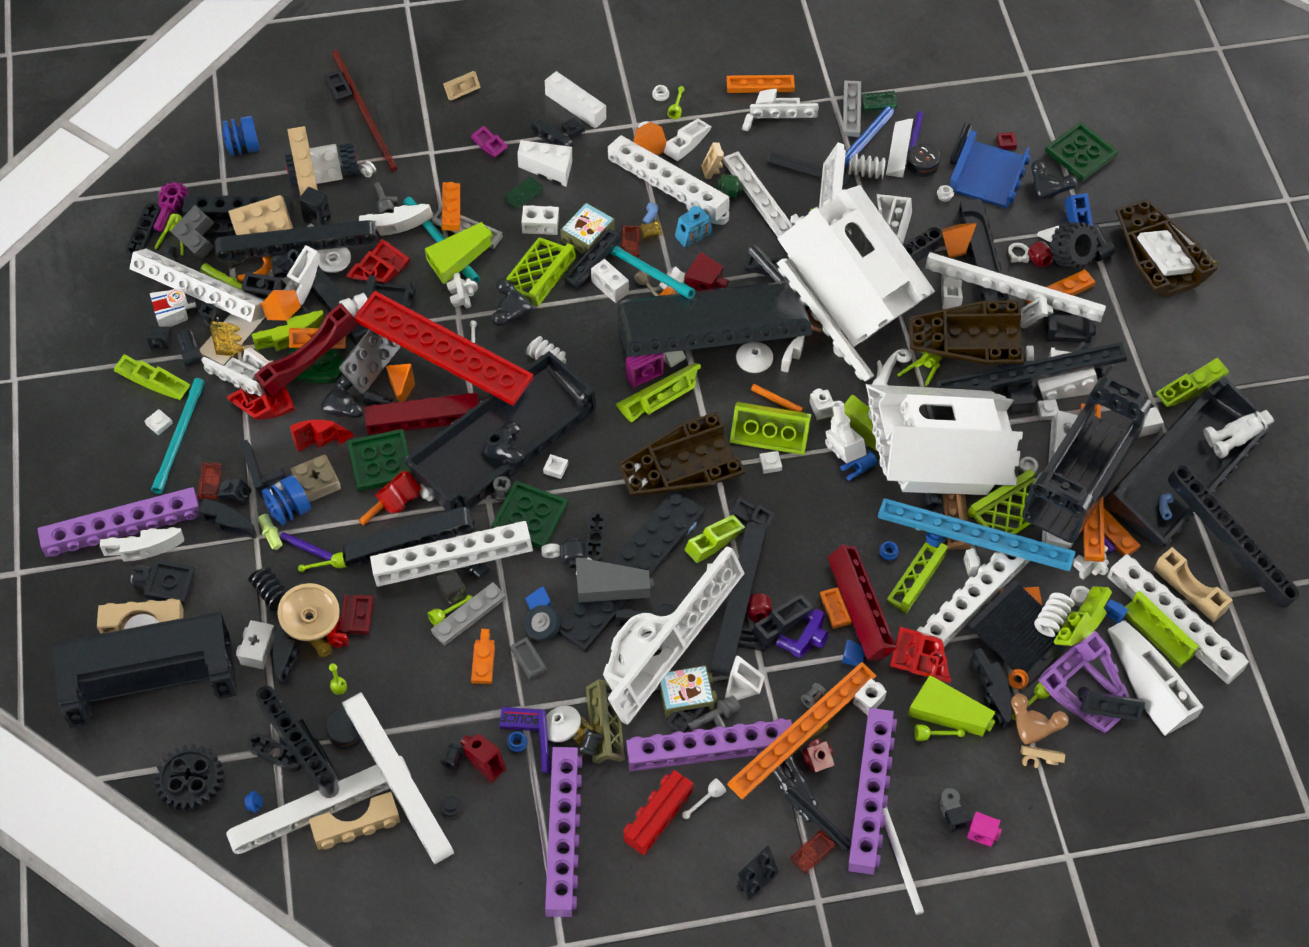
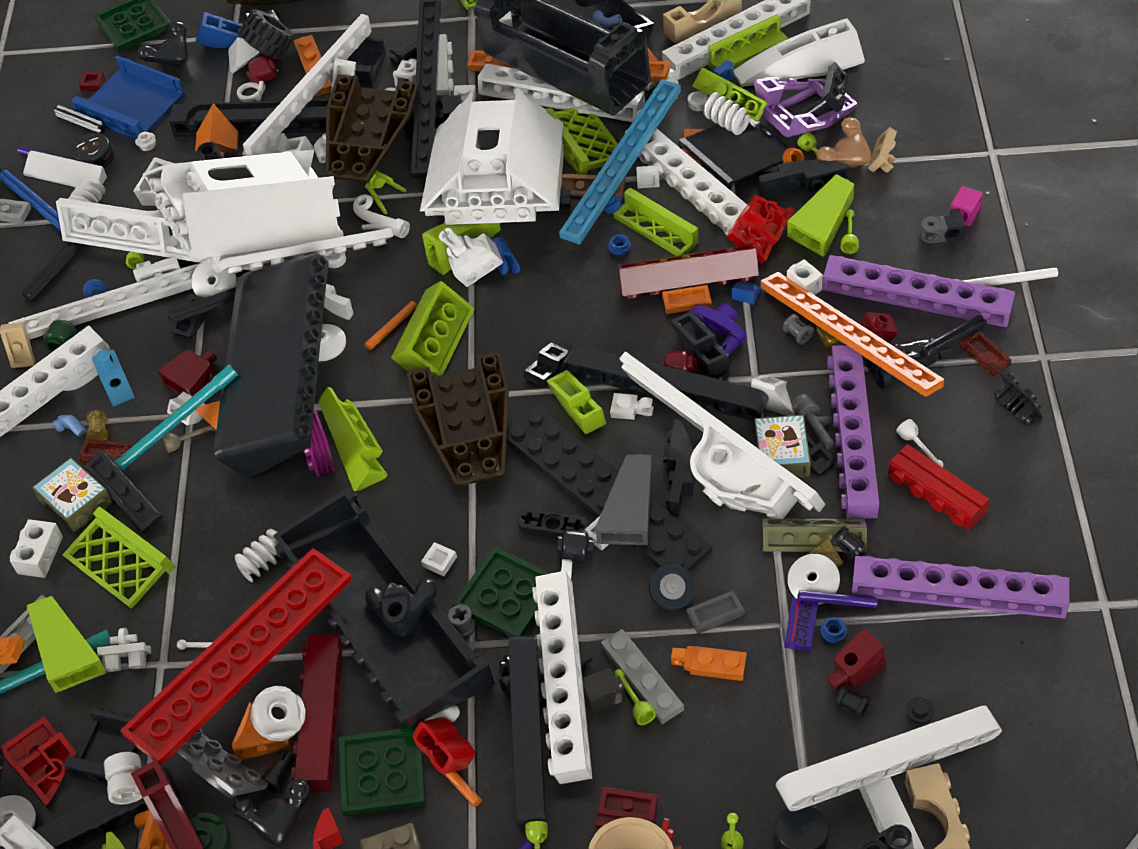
camera: 75 degrees left, 5 degrees down
black head [491,279,533,326] -> none
blue slope [525,586,551,610] -> none
white brick [591,259,629,303] -> none
white plate [759,451,782,474] -> none
white brick [809,389,834,420] -> none
none -> blue plate [83,279,106,298]
none -> white tile [250,686,305,741]

